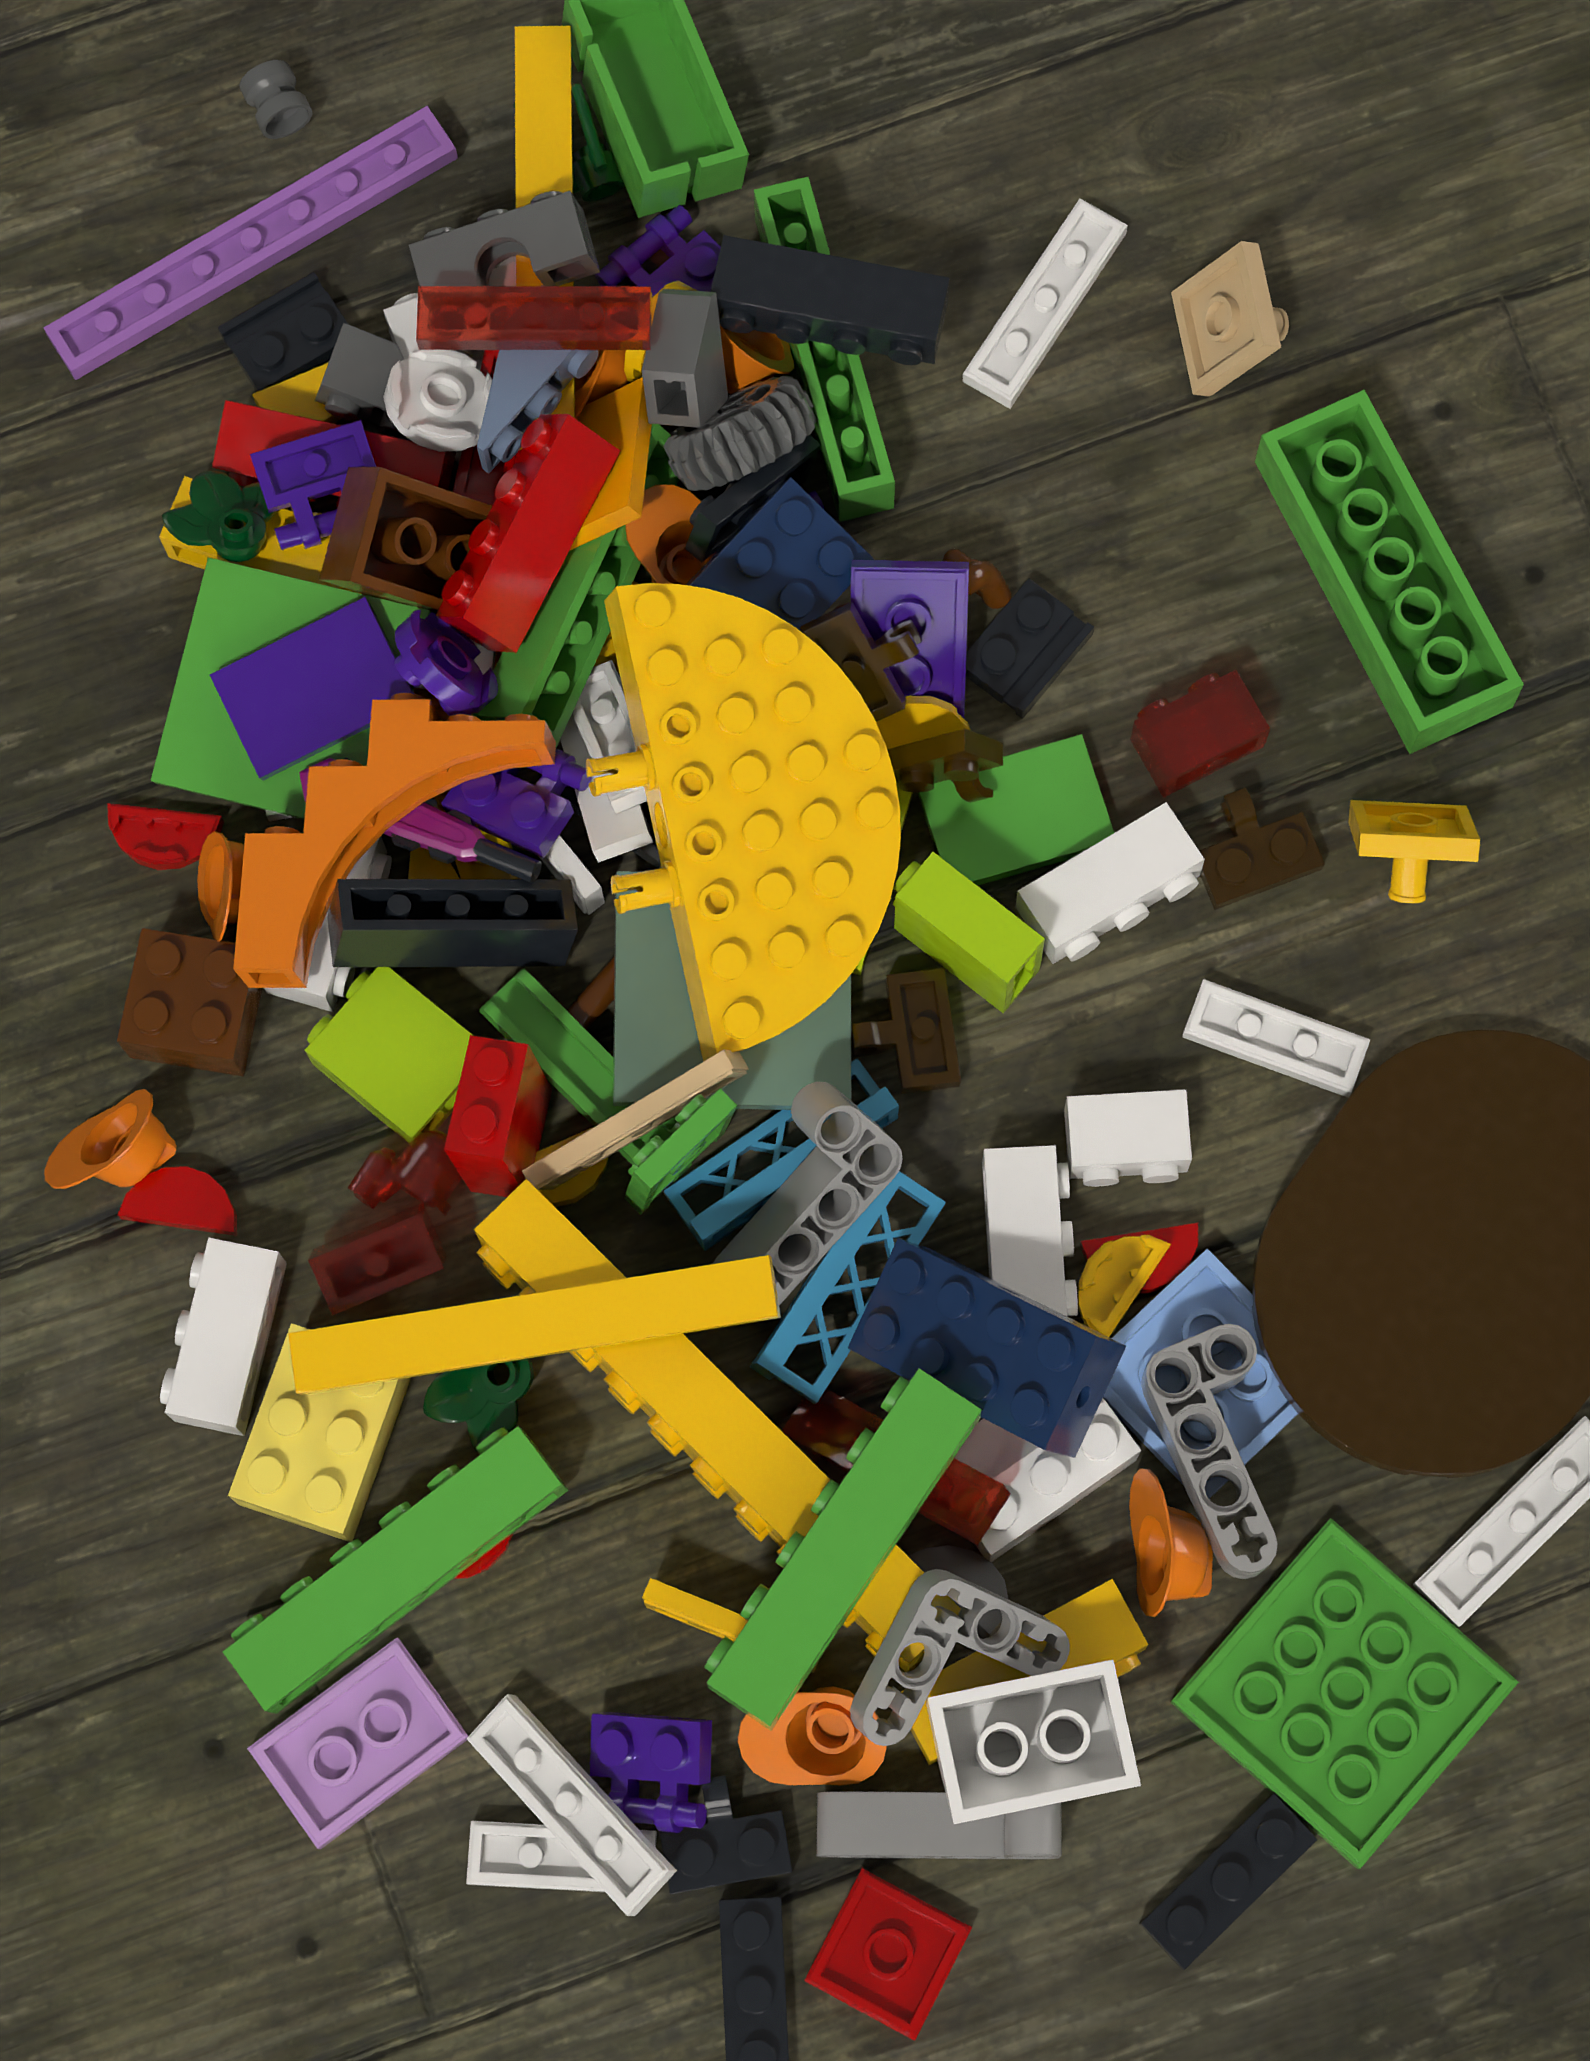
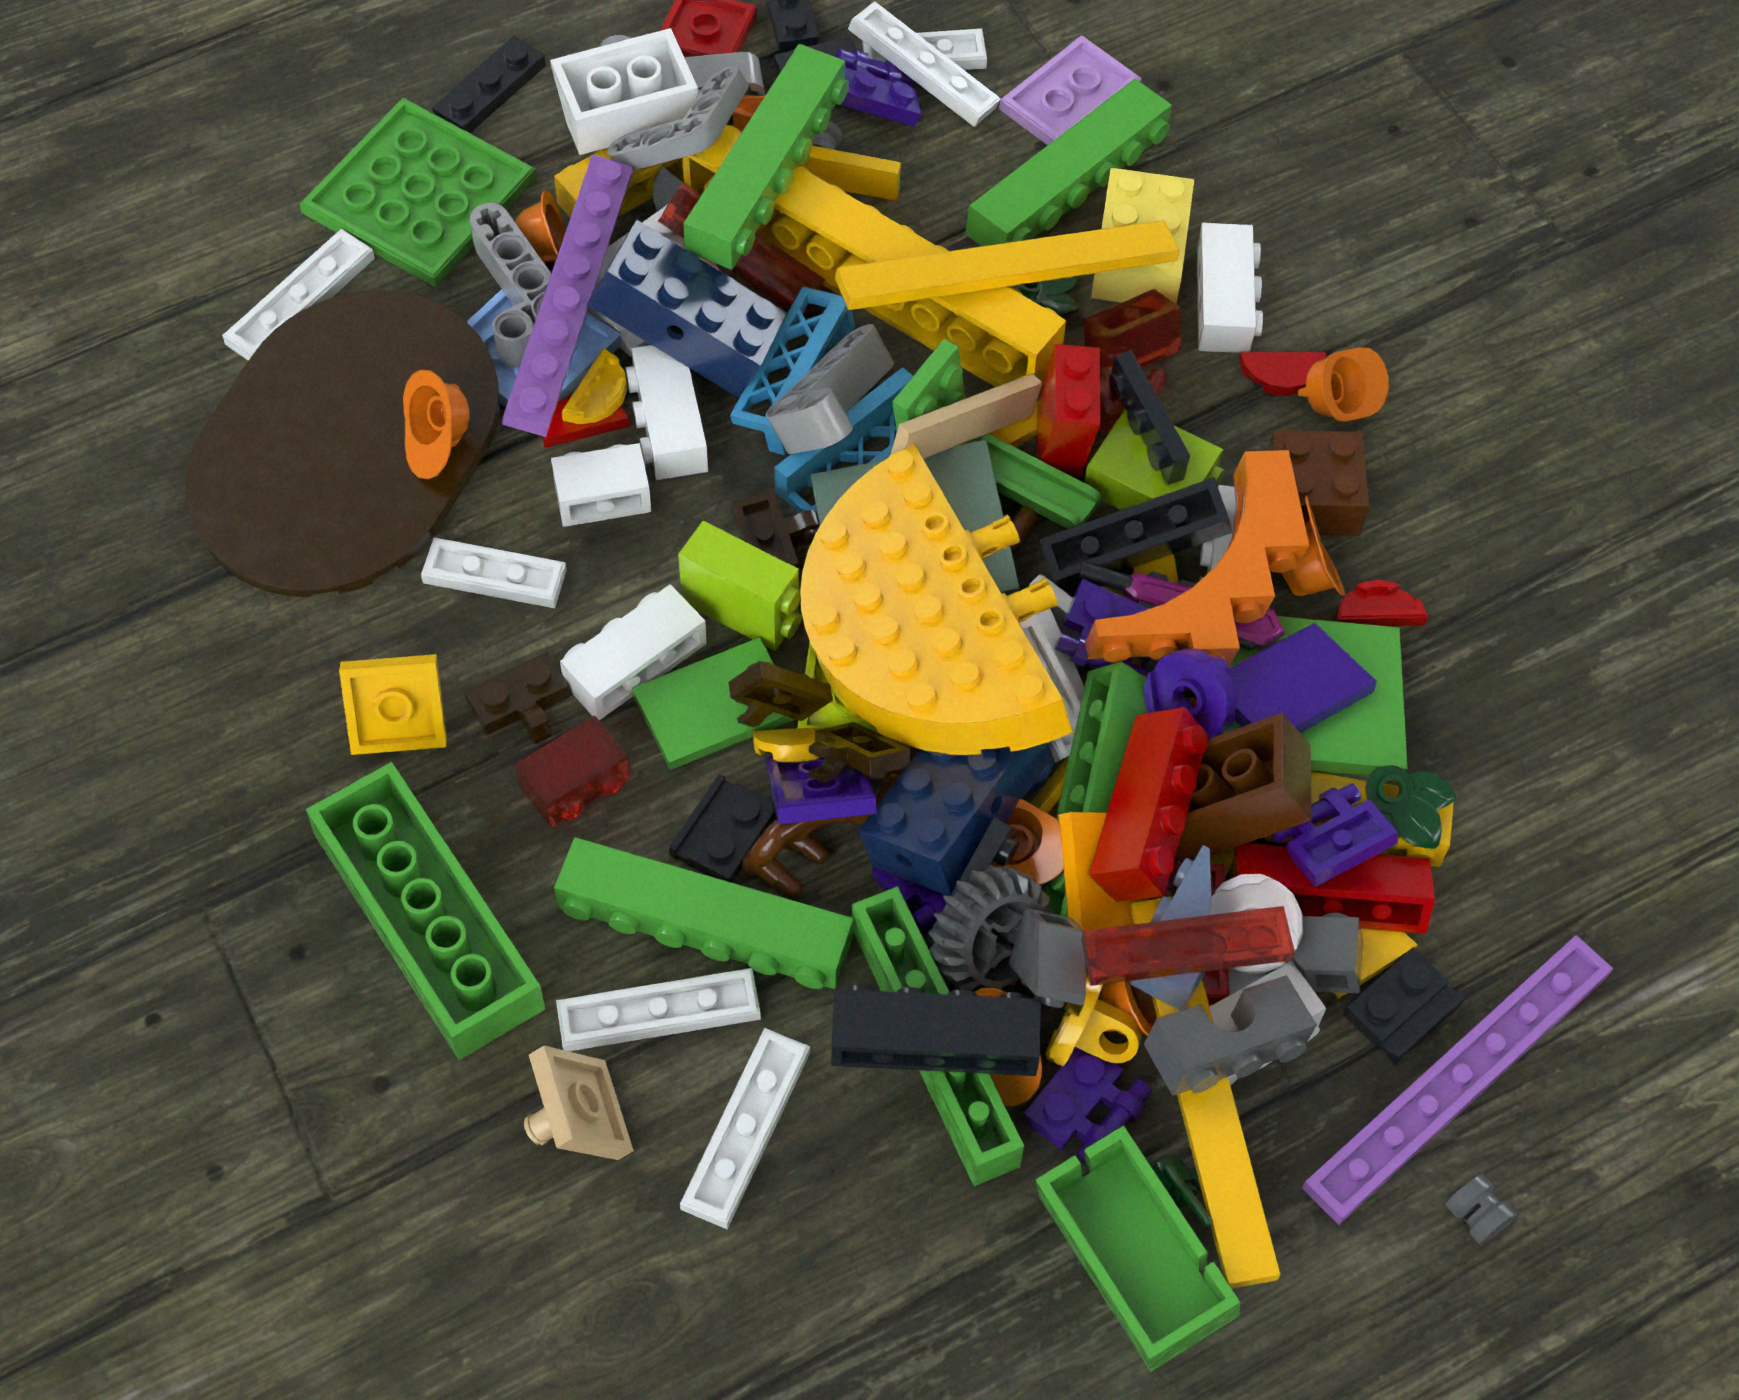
camera: 165 degrees right, 15 degrees down
none -> orange piece [403,370,470,479]
none -> medium lavender plate [502,154,633,437]
none -> bright green brick [554,837,854,989]
none -> white tile [556,968,761,1051]
none -> black plate [1108,350,1190,485]

